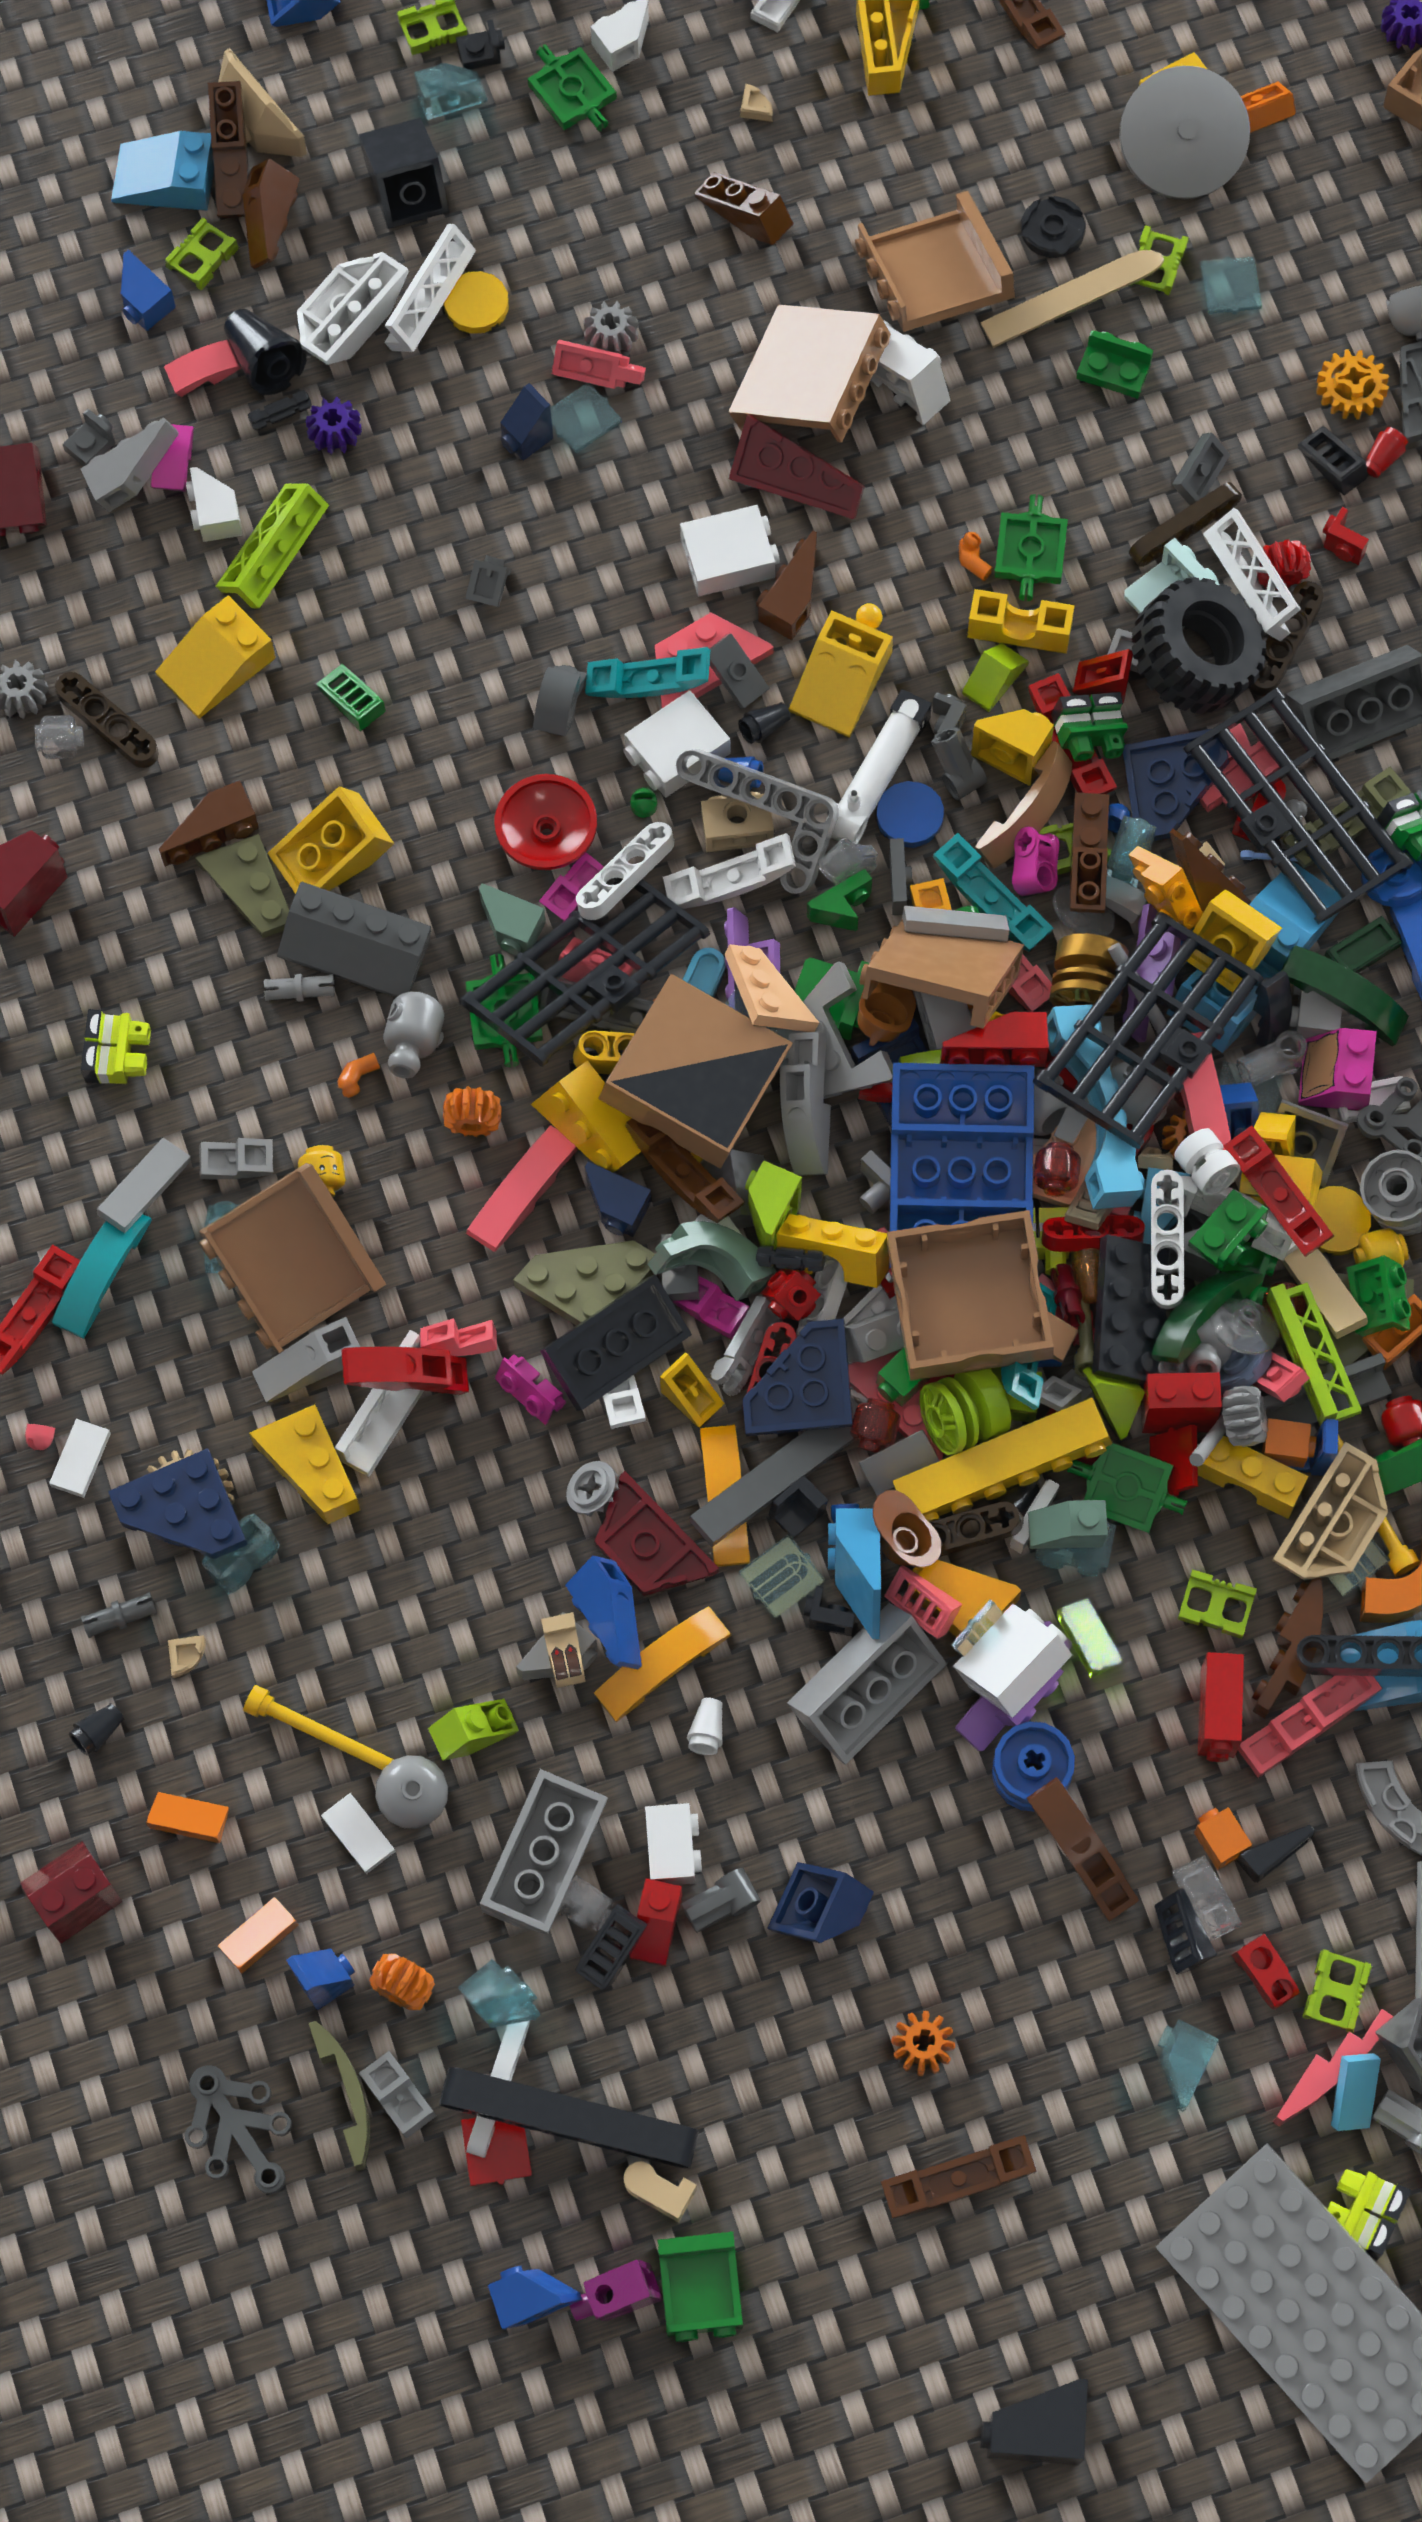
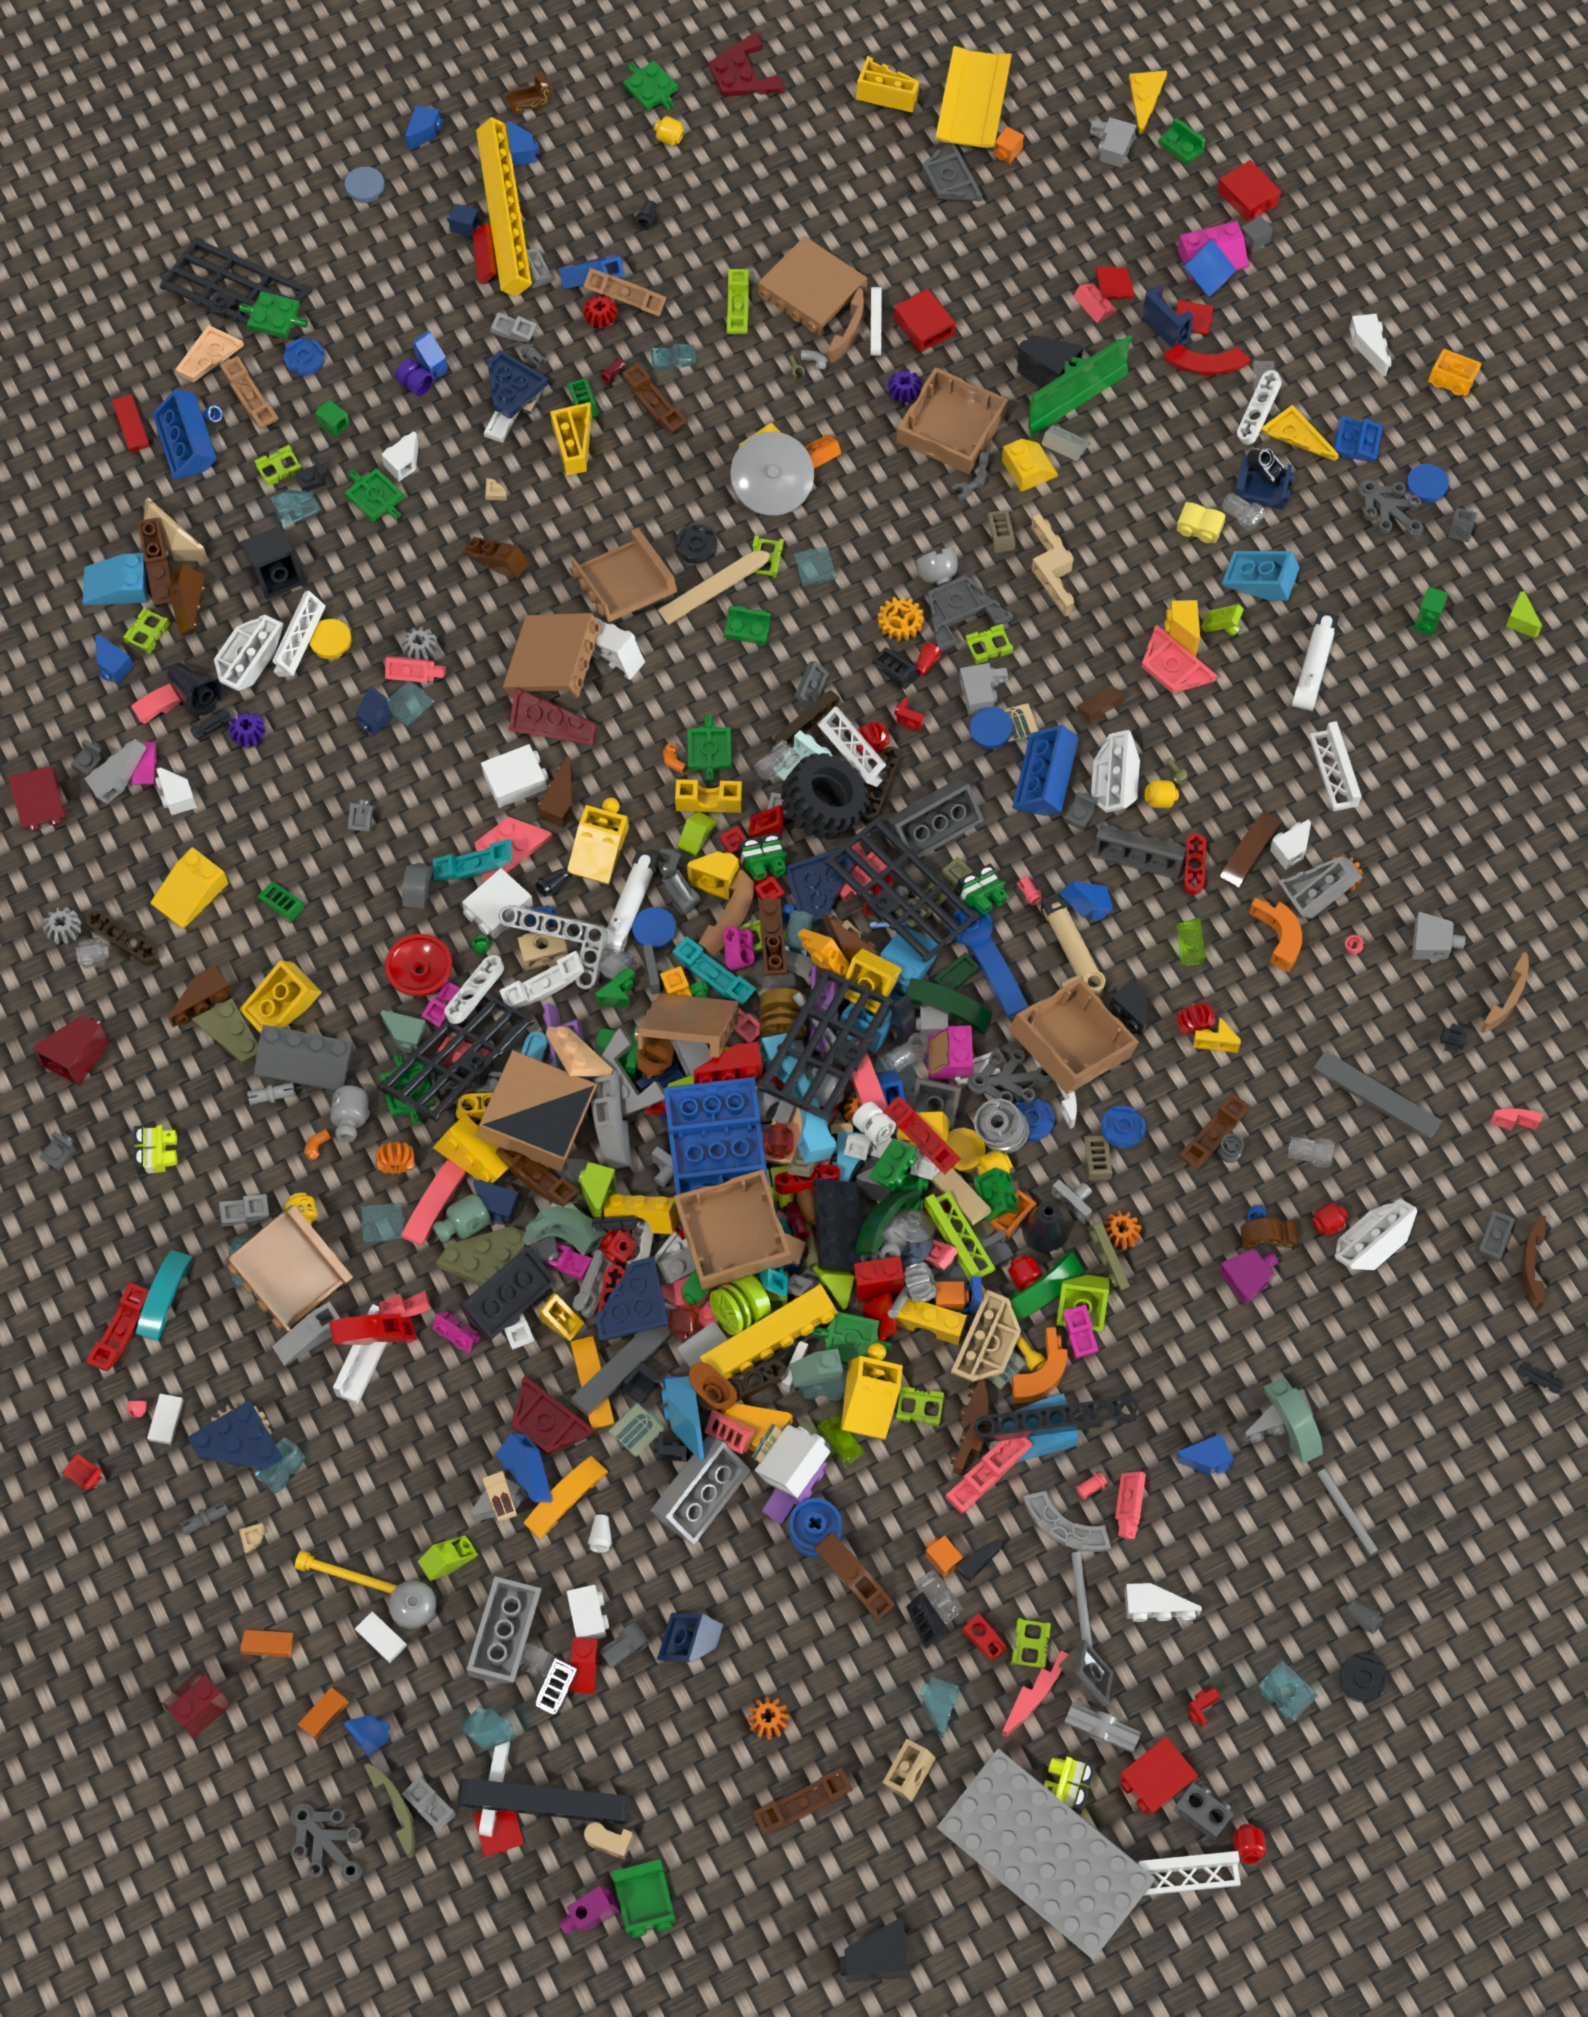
camera: 10 degrees left, 5 degrees down
black cone [69,1703,124,1755] -> none
light grey tile [97,1138,191,1234] -> none
lime fence [216,483,329,609] -> none
yellow wedge [249,1404,361,1524] -> none
orange gear [369,1953,435,2010] -> none
blue slope [488,2266,582,2329] -> none
light grey gear [566,1461,620,1517] -> none
dark grey plate [710,633,770,709] -> none
light grey tile [902,906,1009,942] -> none
white beam [1151,1169,1184,1309] -> none
red brick [1198,1652,1244,1762] -> none
yellow slope [1254,1112,1296,1157] -> none
medium azure tile [1331,2053,1381,2131] -> none
none -> clear light blue piece [360,1203,405,1244]
none -> sand green piece [432,1194,491,1242]
none -> clear piece [754,740,800,781]
none -> yellow slope [841,1343,903,1440]
none -> tan brick [882,1739,936,1802]

